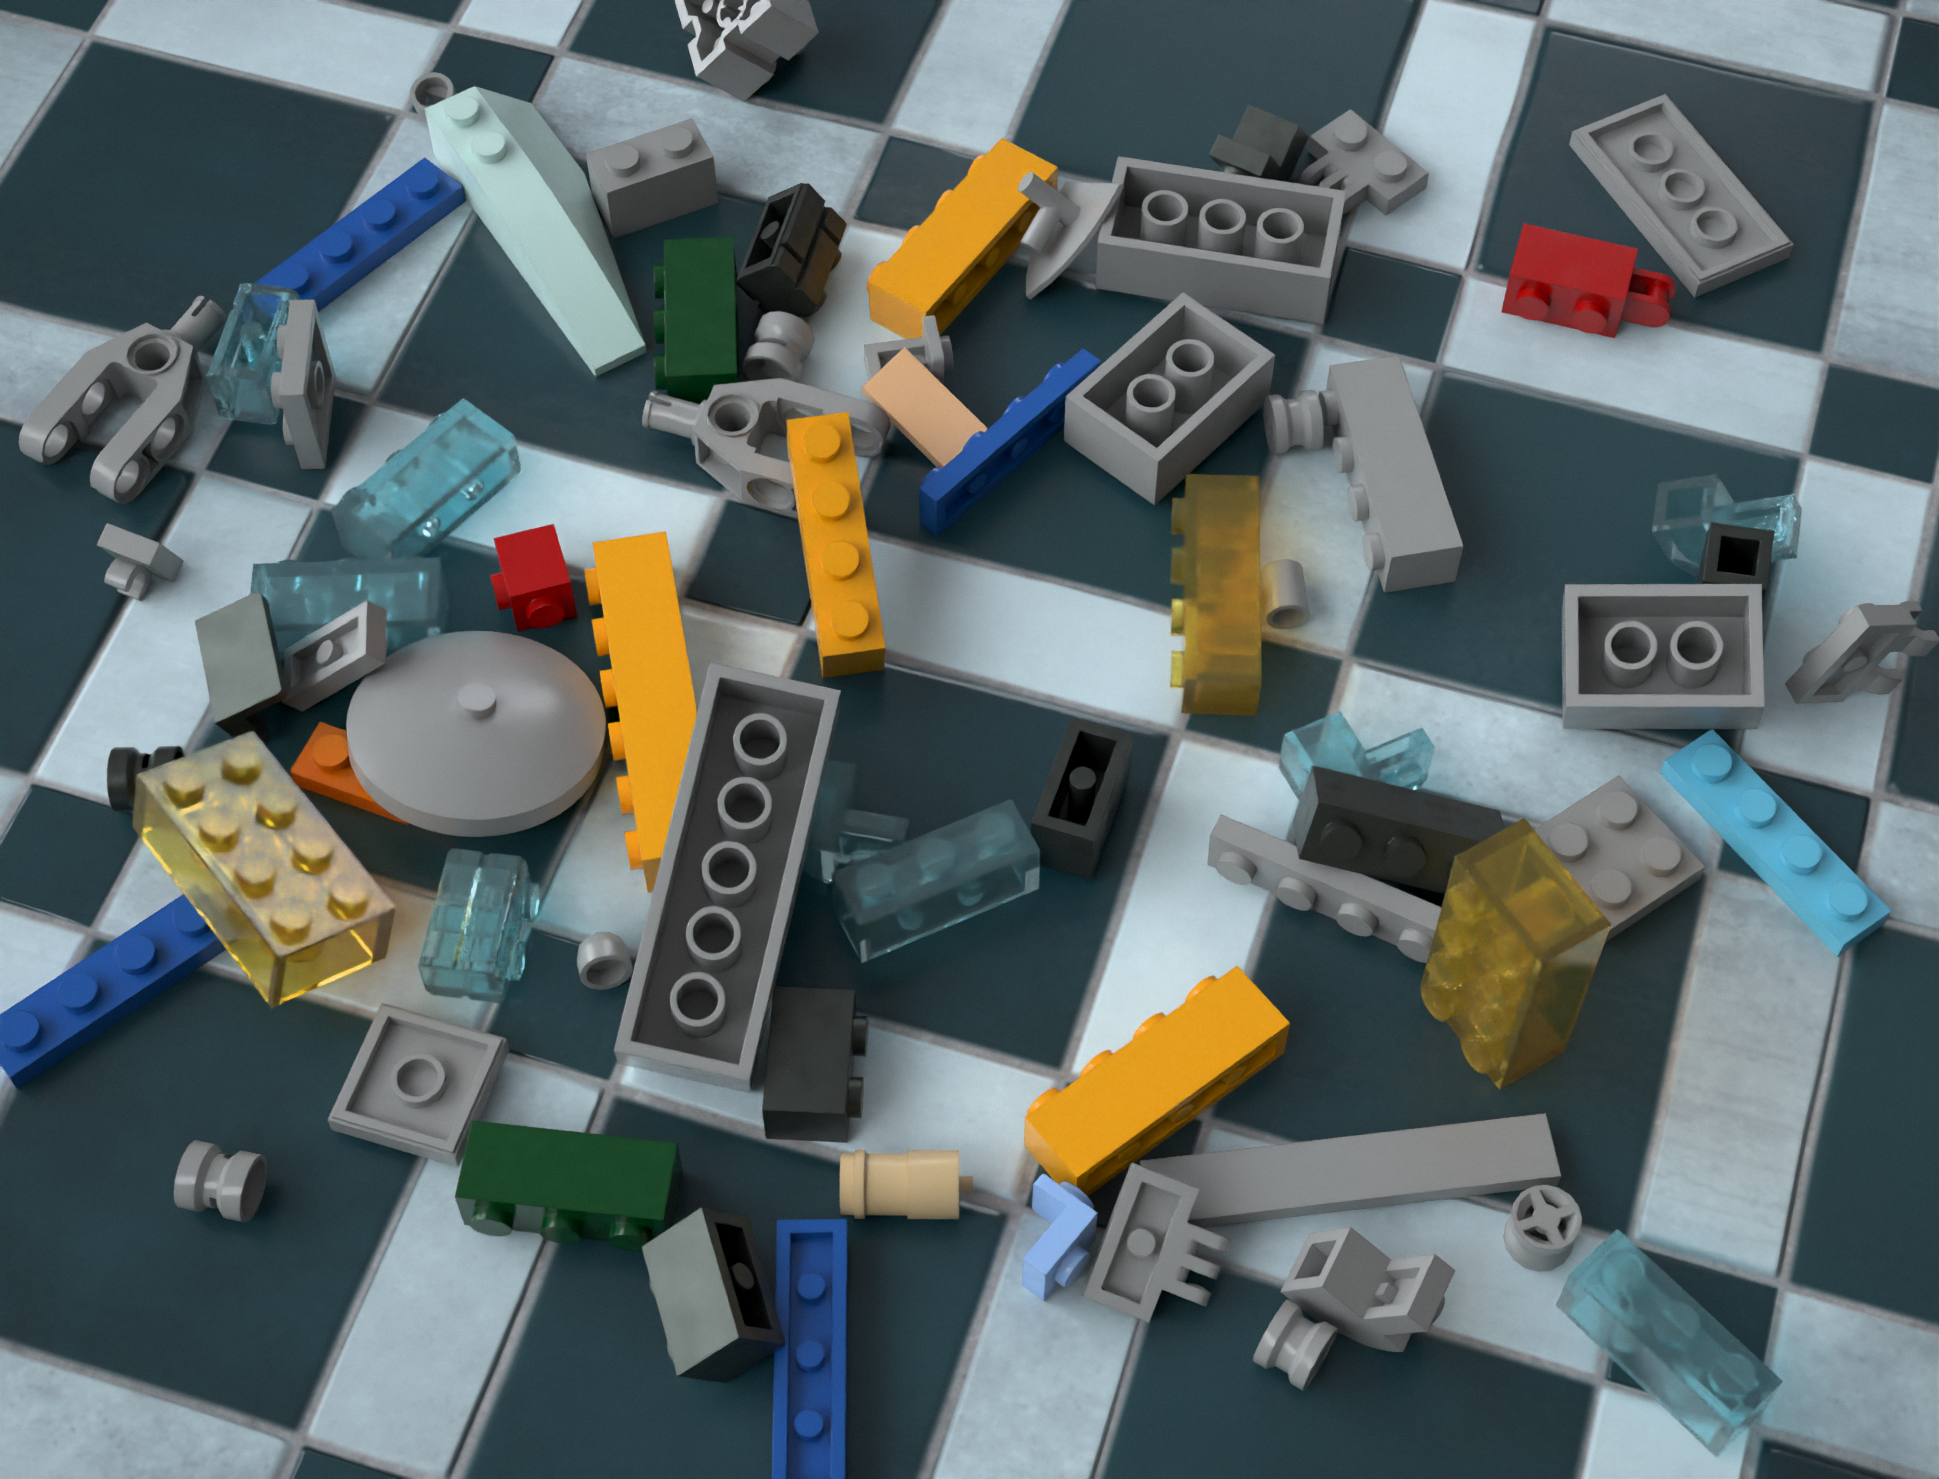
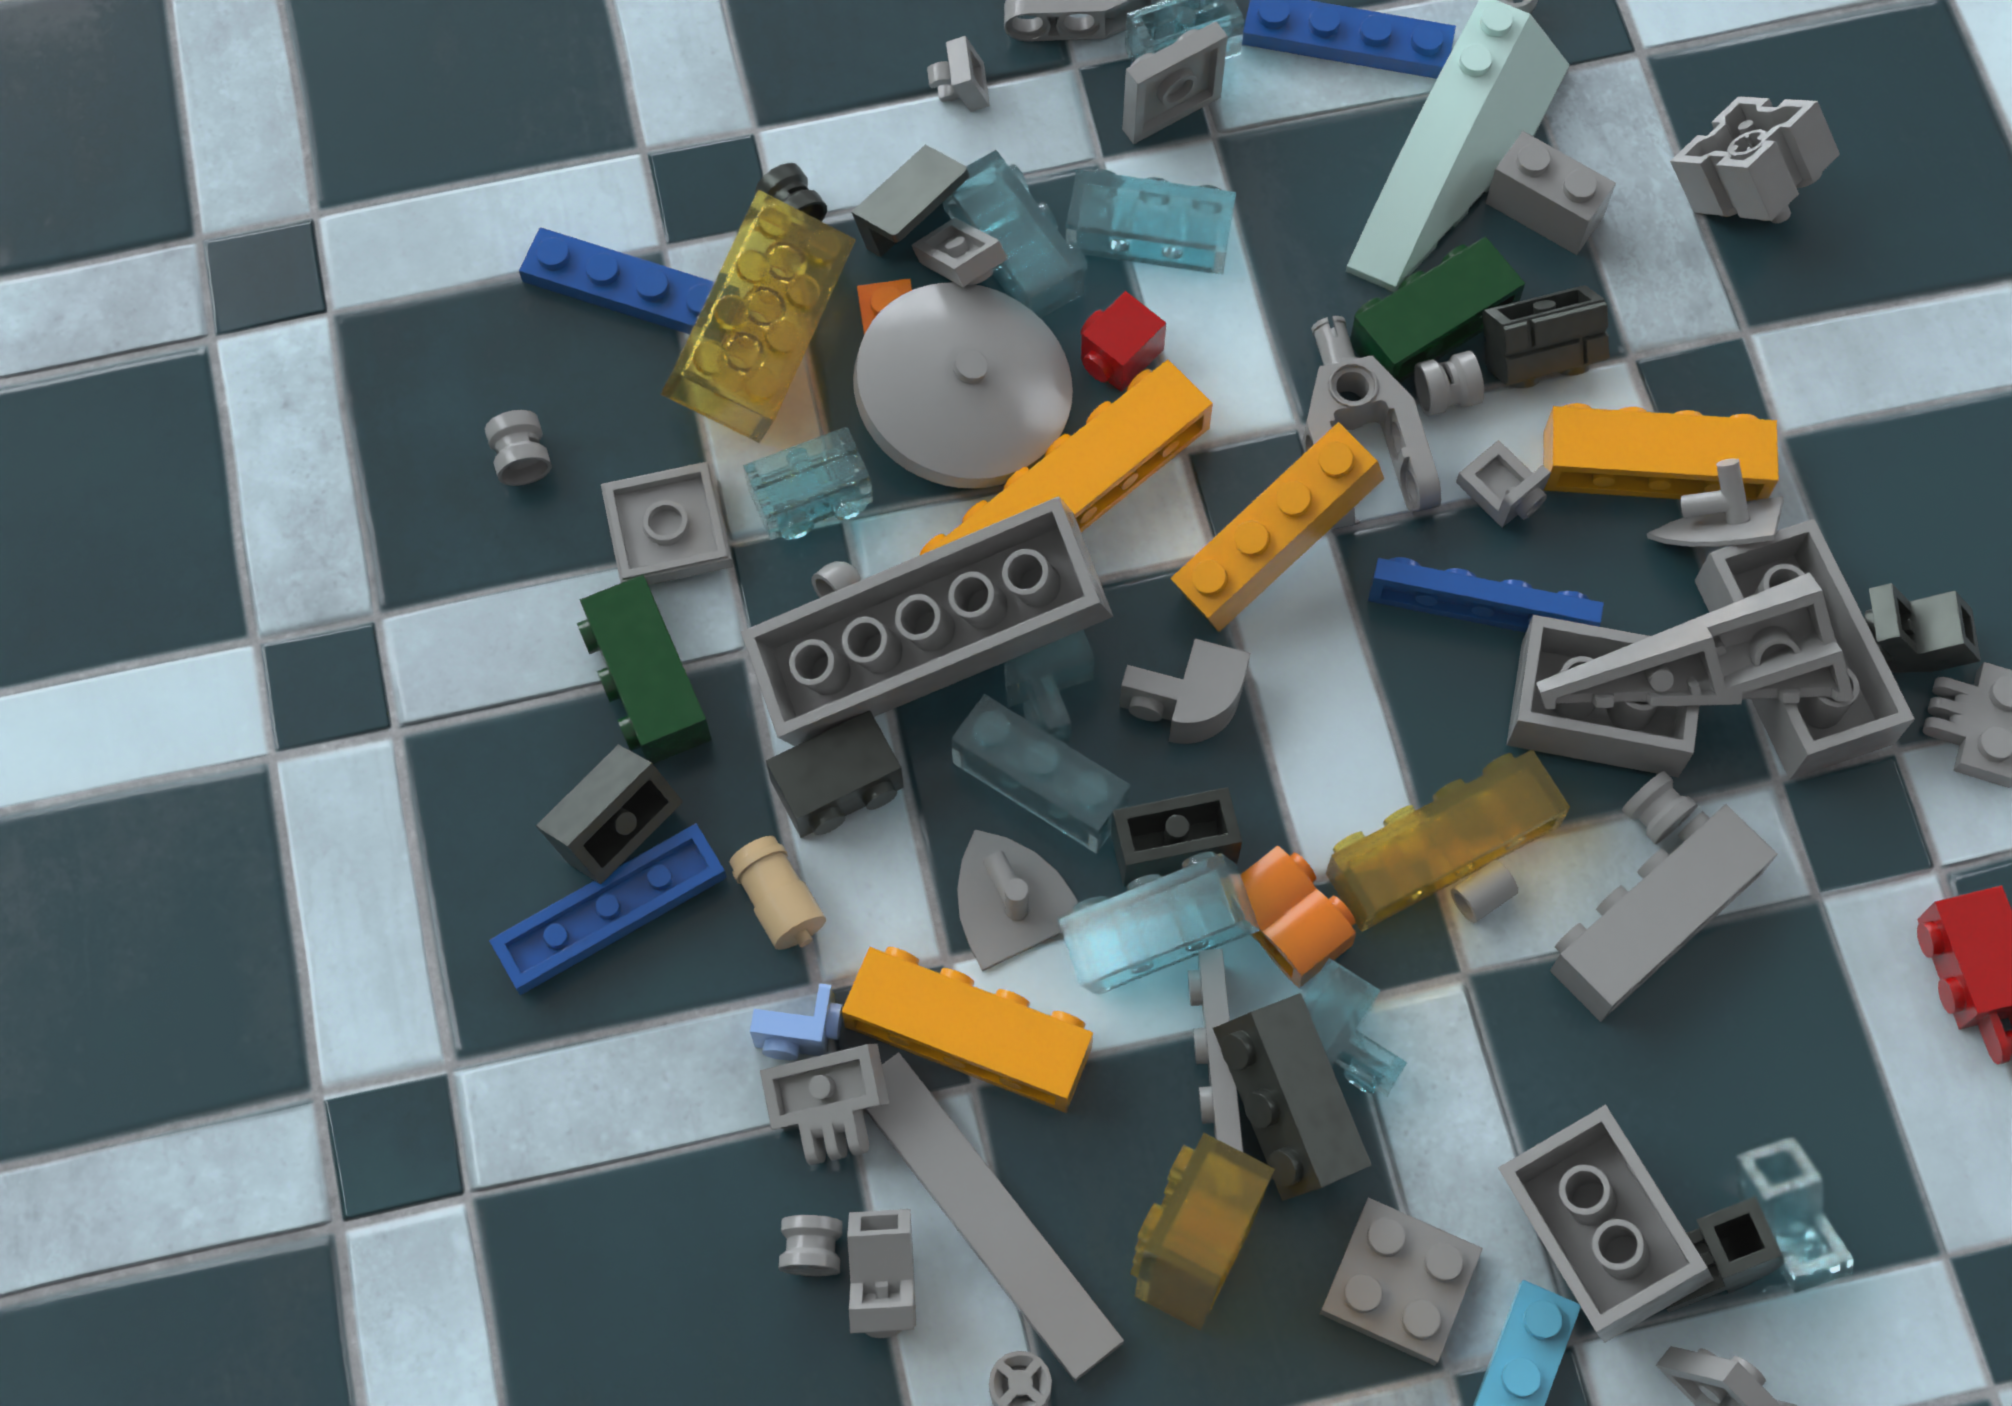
camera: 60 degrees right, 10 degrees up
light nougat tile [861,347,988,467] -> none
none -> light grey shield [957,830,1087,972]
none -> clear light blue brick [1058,852,1260,995]
none -> light grey brick [1120,639,1251,744]
none -> orange brick [1222,846,1356,988]
none -> light grey wedge [1536,572,1854,709]

